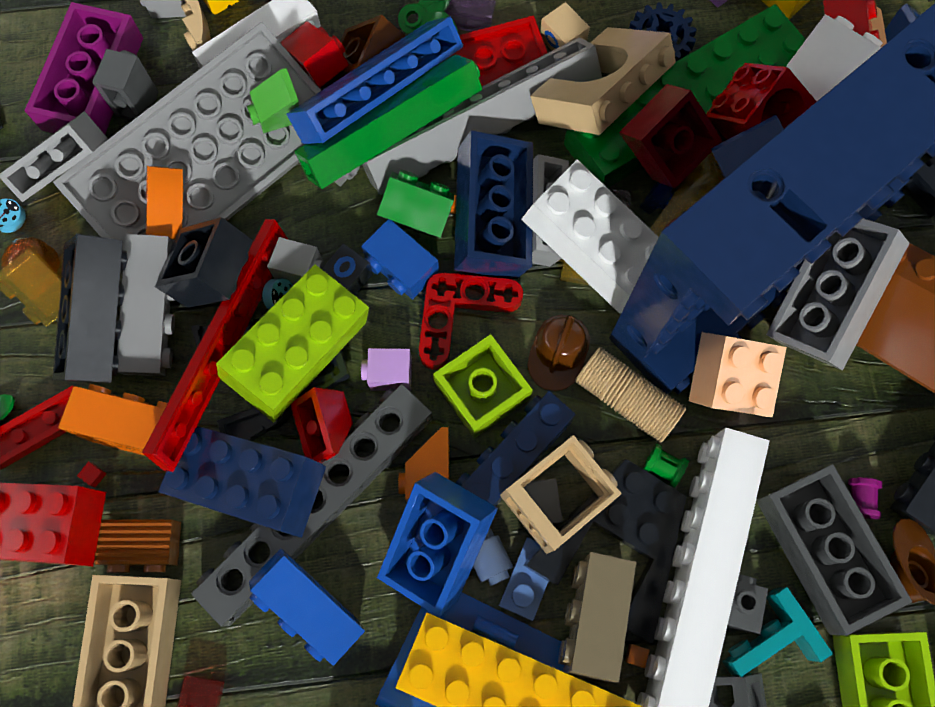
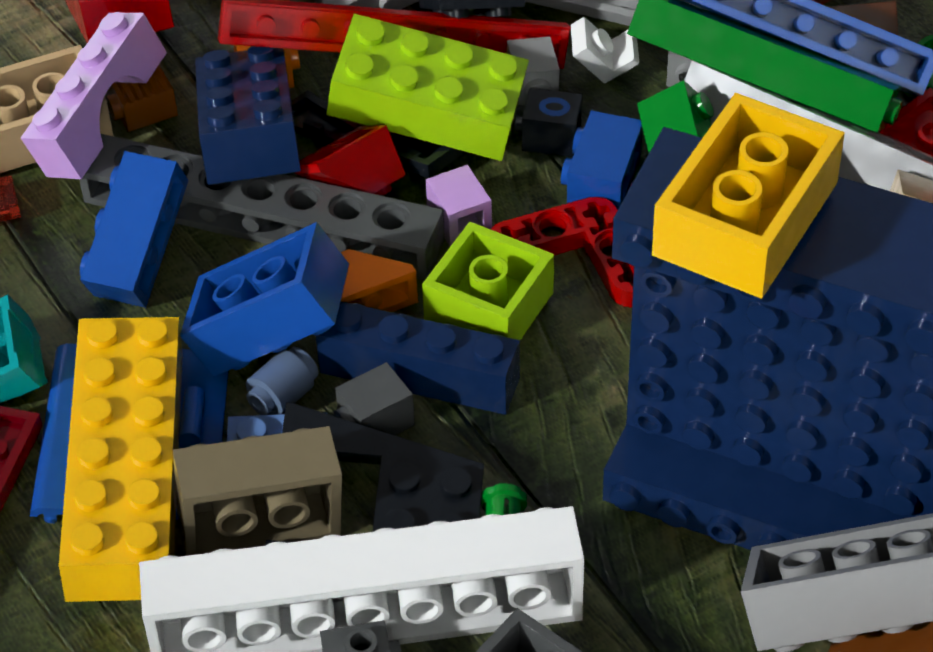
camera: 65 degrees right, 25 degrees down
red piece [77,461,107,488] -> none
tan window [500,435,622,554] -> none
reddish brown piece [527,314,591,391] -> none
tan piece [575,347,686,443] -> none
light nougat brick [689,332,787,417] -> none
none -> lavender arch [21,12,167,179]
none -> white bracket [571,17,639,83]
none -> yellow brick [652,93,845,299]

